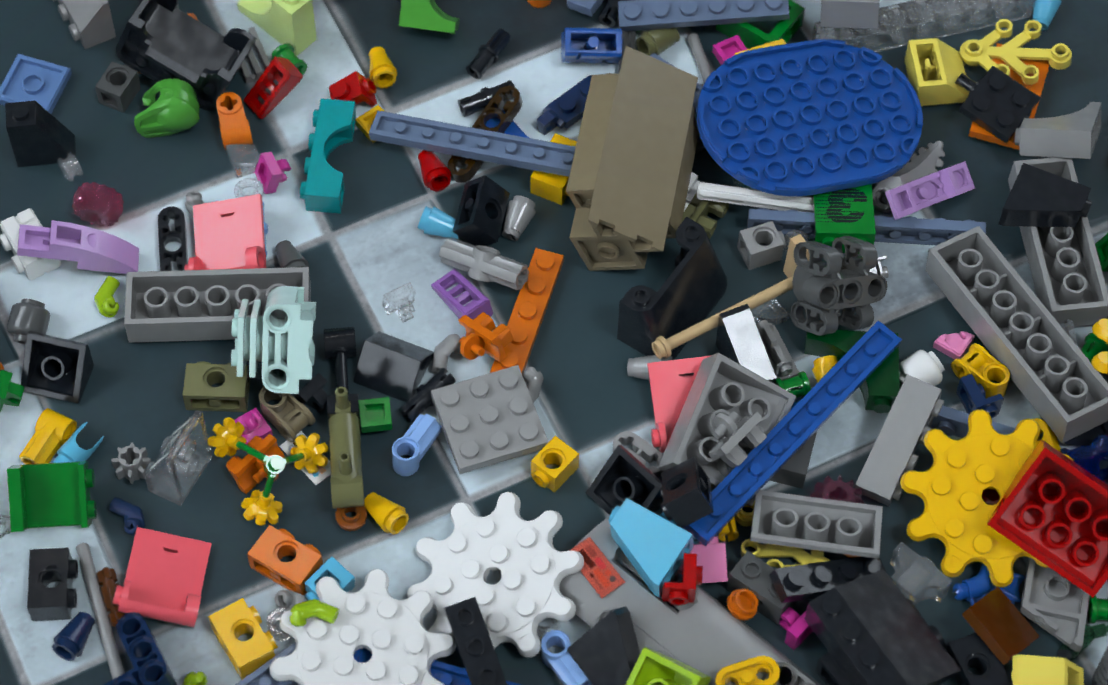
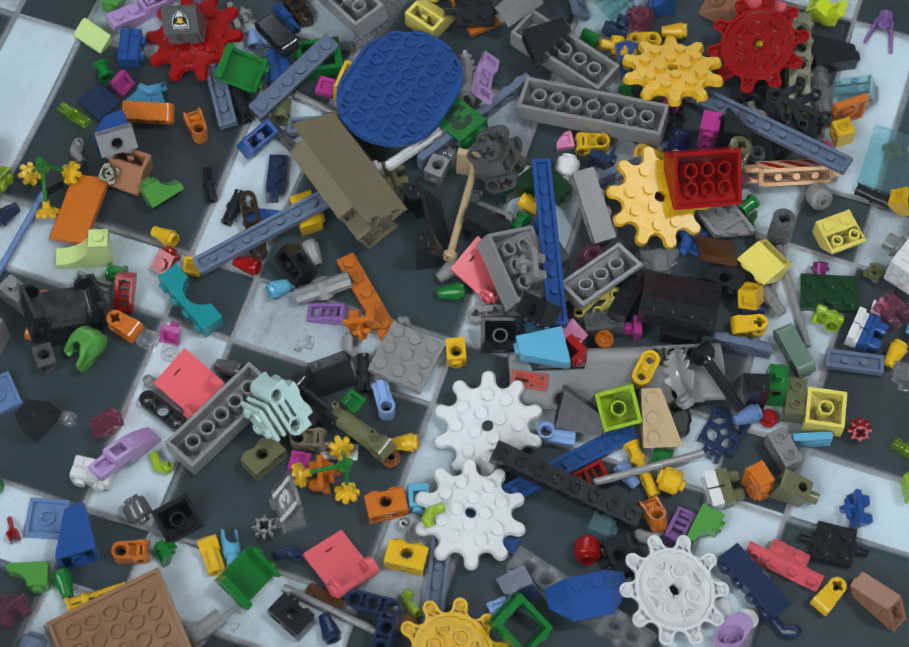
camera: 45 degrees left, 5 degrees up
none -> green cone [438,282,466,300]

